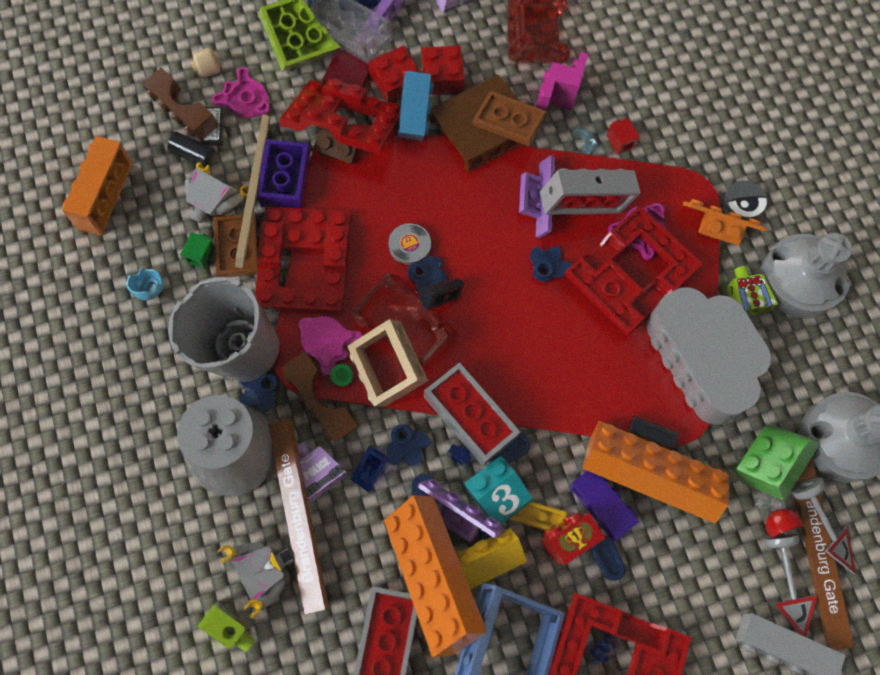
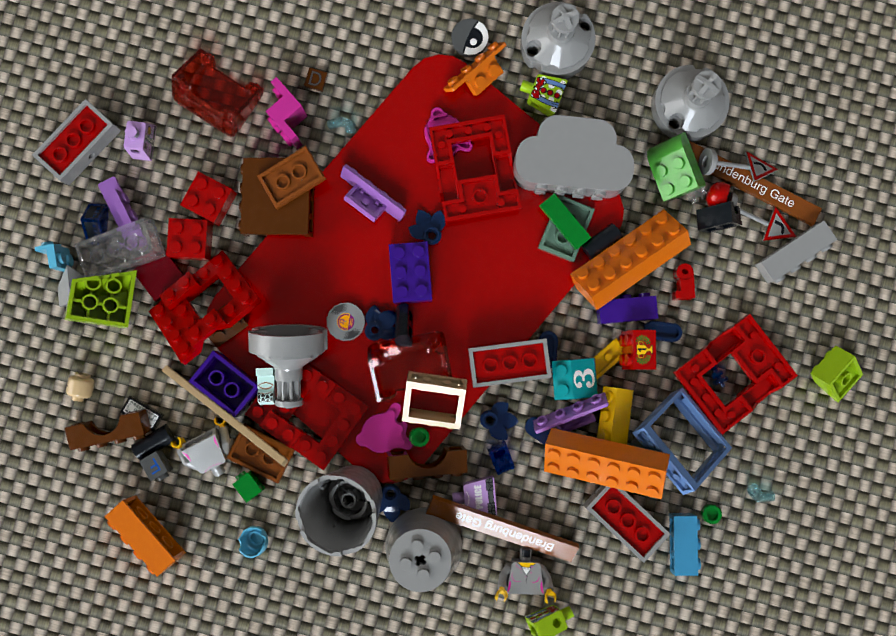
camera: 55 degrees left, 15 degrees up
dark pink tile [212,67,271,118] -> none
dark azure brick [398,71,434,141] -> none
clear blue plate [447,444,472,469] -> none
light grey brick [540,168,640,215] -> none
red brick [606,118,640,155] -> none
none -> dark grey brick [139,450,173,482]
none -> light grey piece [248,324,328,409]
none -> light aqua leg [256,368,277,405]
none -> reddish brown tile [304,68,328,92]
none -> dark purple brick [389,241,432,304]
none -> sand green tile [538,196,595,262]
none -> green tile [539,193,591,250]
none -> red leg [672,263,695,301]
none -> black hinge [696,201,742,233]

